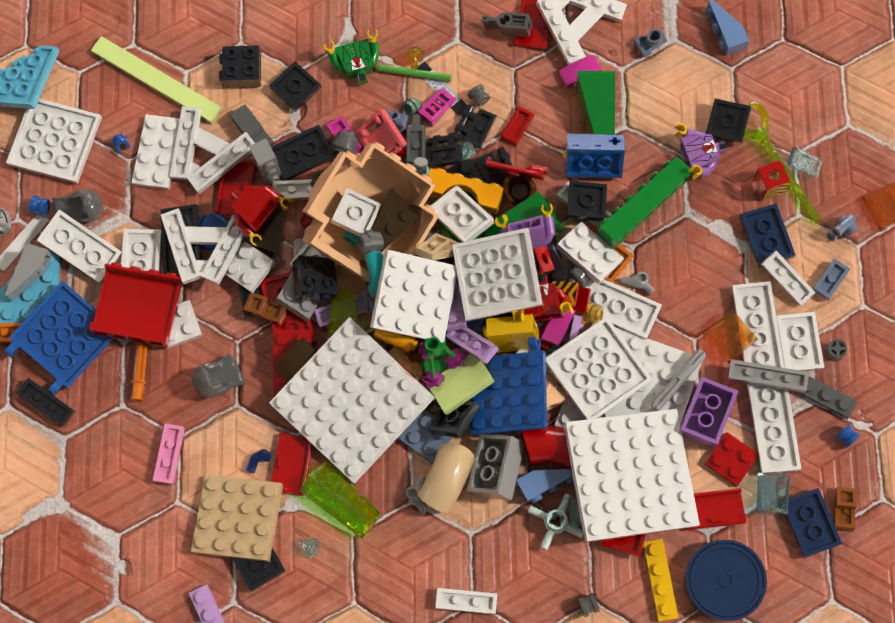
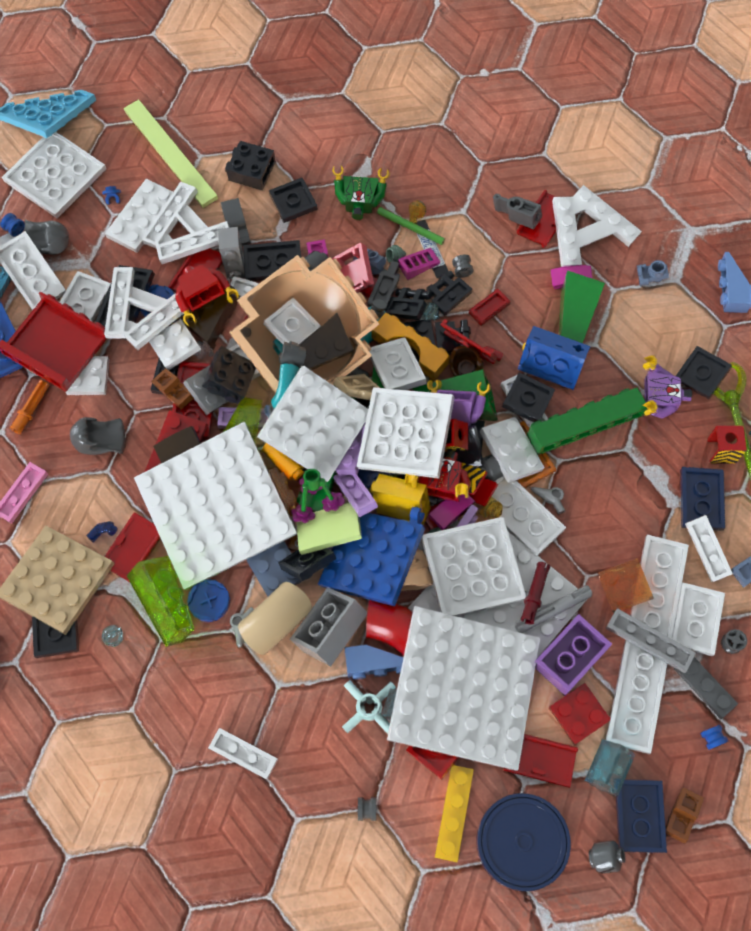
camera: 20 degrees right, 5 degrees down
none -> blue tile [187,579,230,622]
none -> dark red pin [520,562,550,625]
none -> dark grey head [589,841,626,874]

